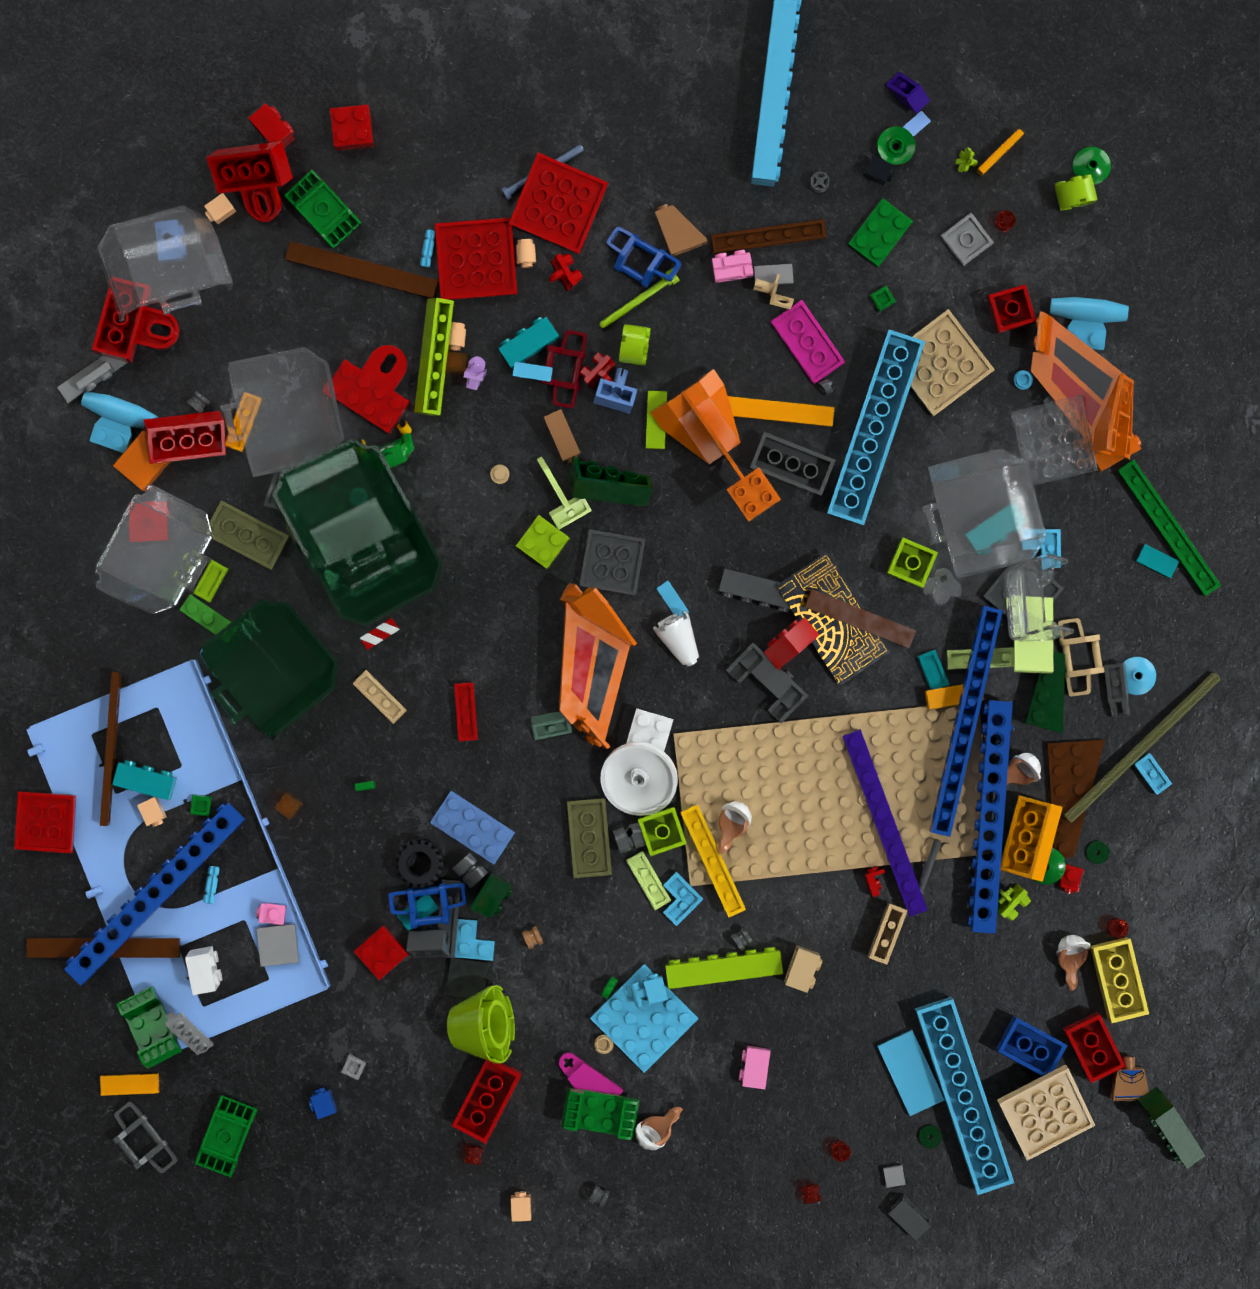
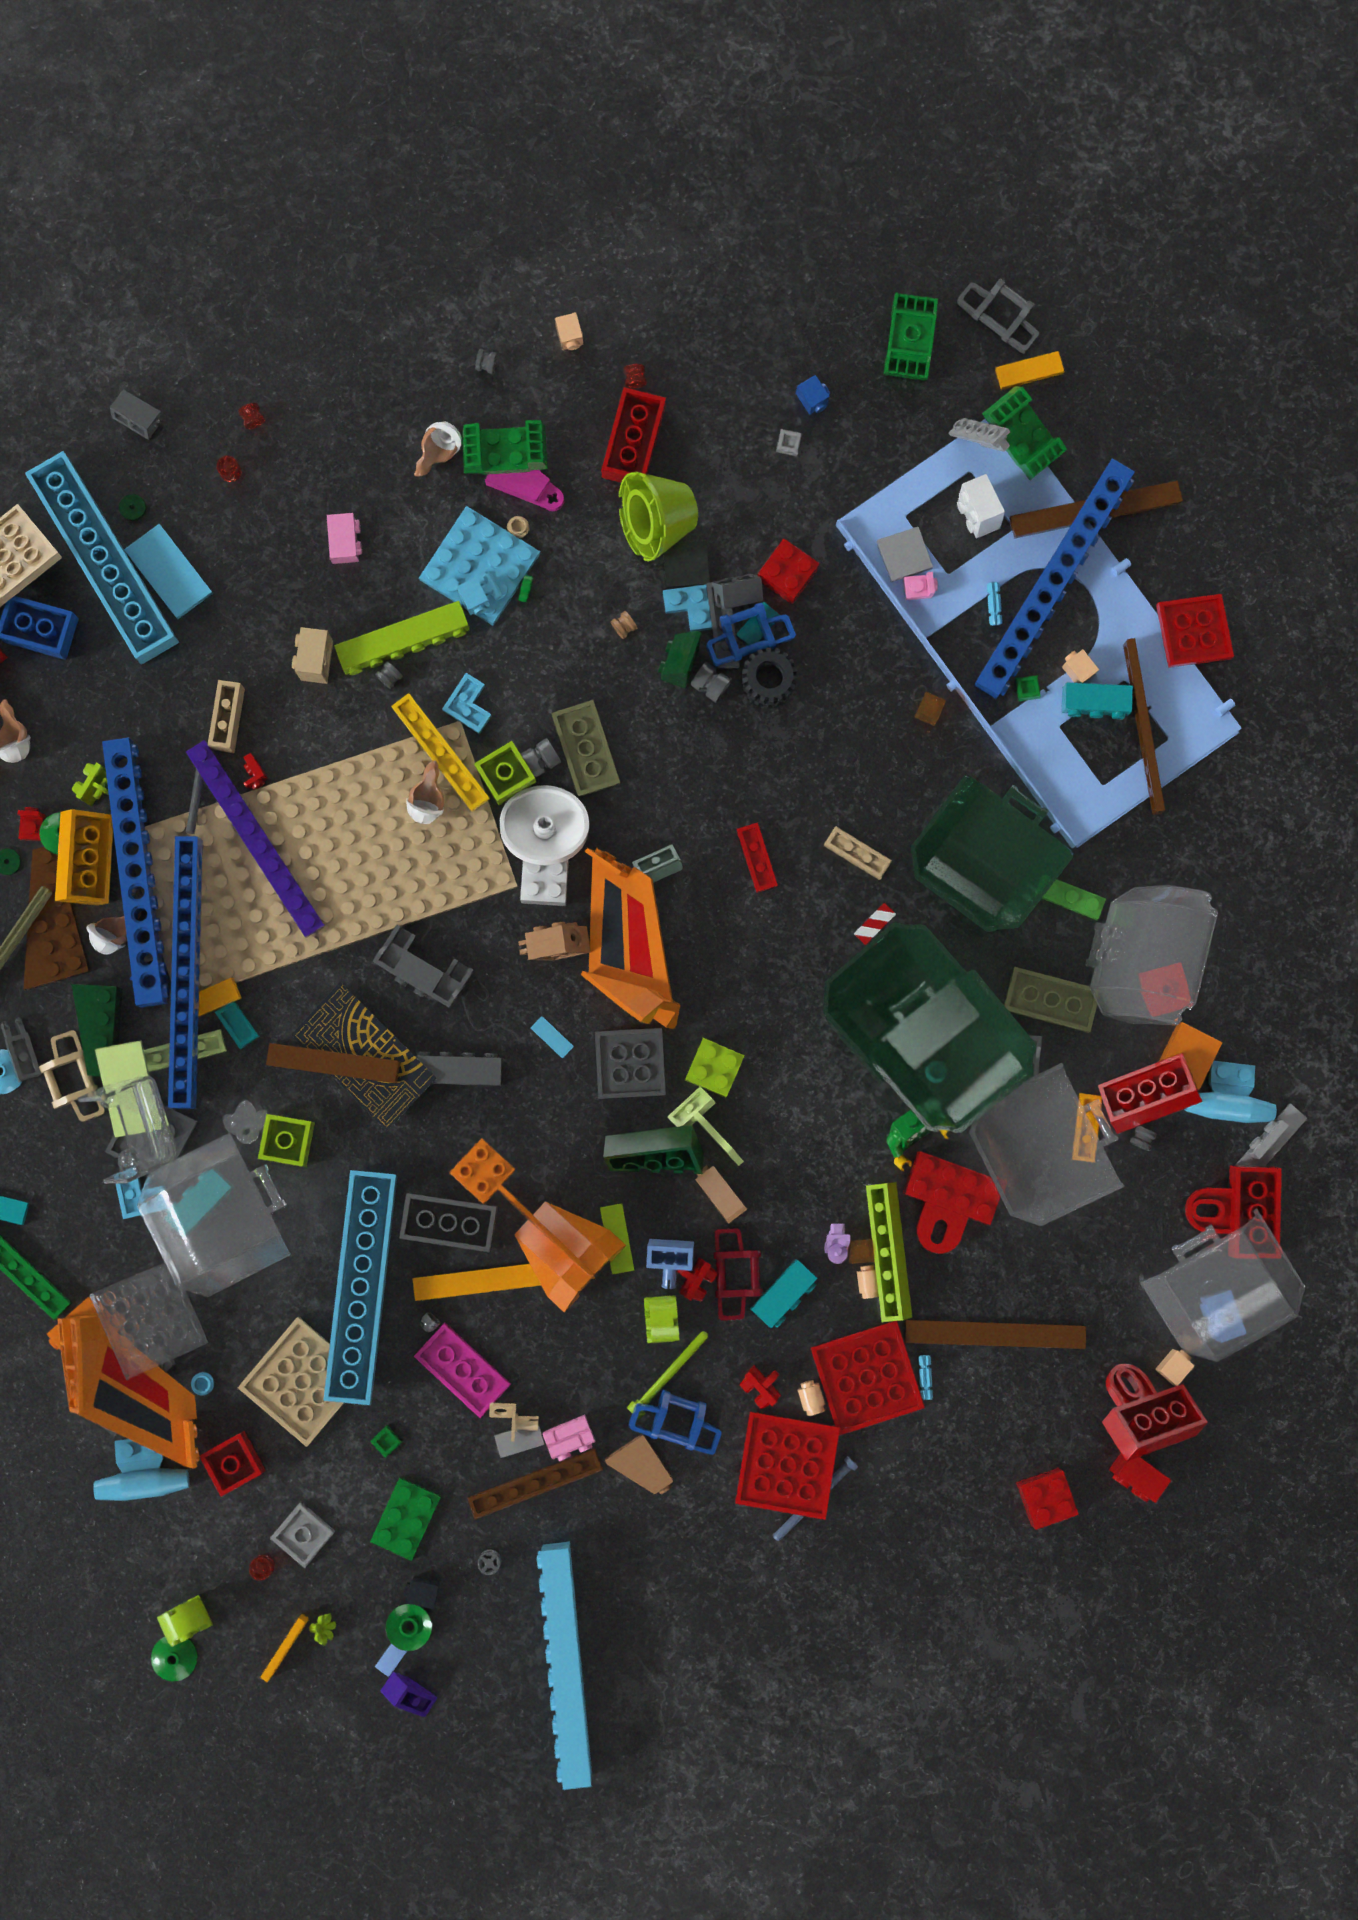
camera: 160 degrees right, 5 degrees down
lime tile [193,560,229,603] -> none
green plate [284,170,362,249] -> none
green tile [355,780,376,791] -> none
medium blue plate [430,790,515,864] -> none
tan plate [490,465,510,484] -> none
medium azure sticker [513,362,553,382] -> none
yellowish green tile [626,851,671,910] -> none
white cone [653,611,699,667] -> none
red brick [763,617,820,670] -> none
light grey tile [883,1164,906,1188] -> none
none -> medium nougat brick [518,922,591,960]

